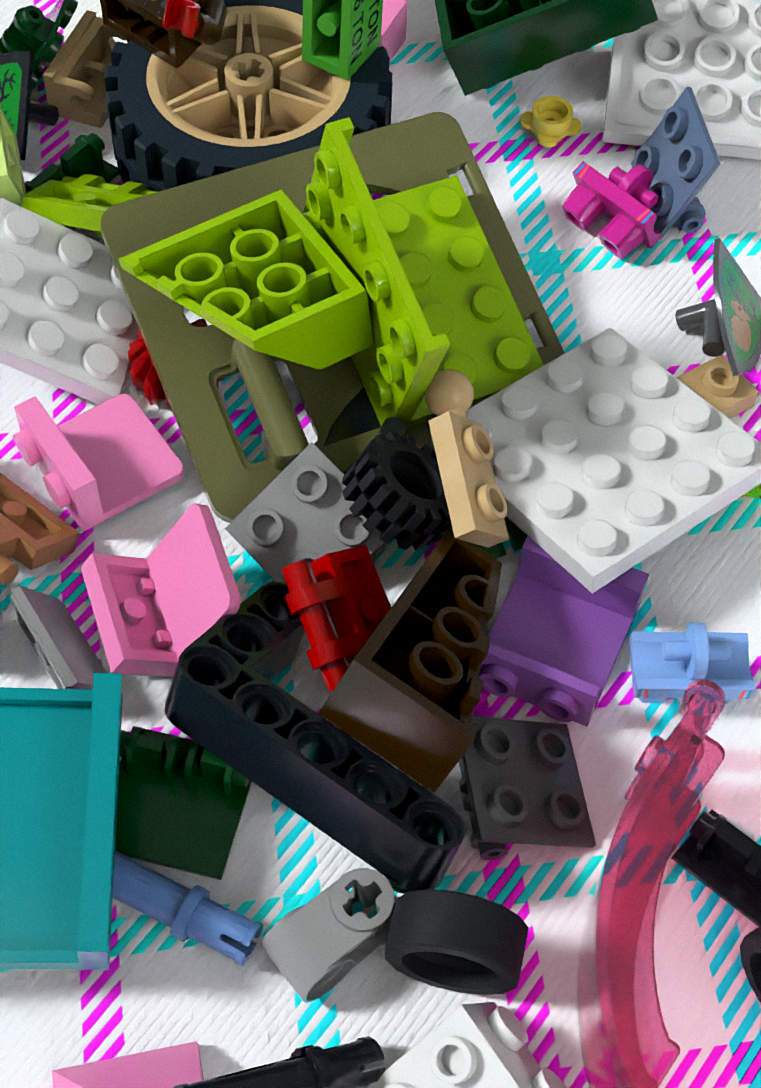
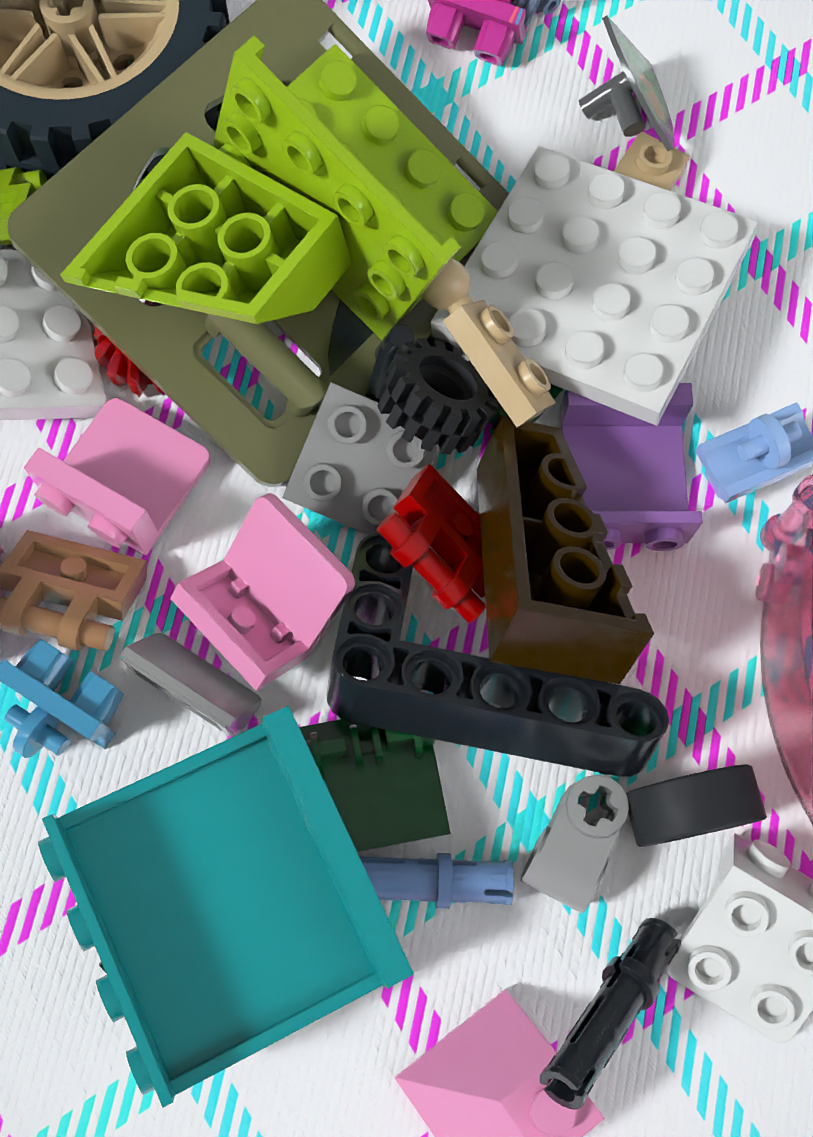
camera: 25 degrees left, 15 degrees up
dark grey hinge [459,716,596,860] -> none

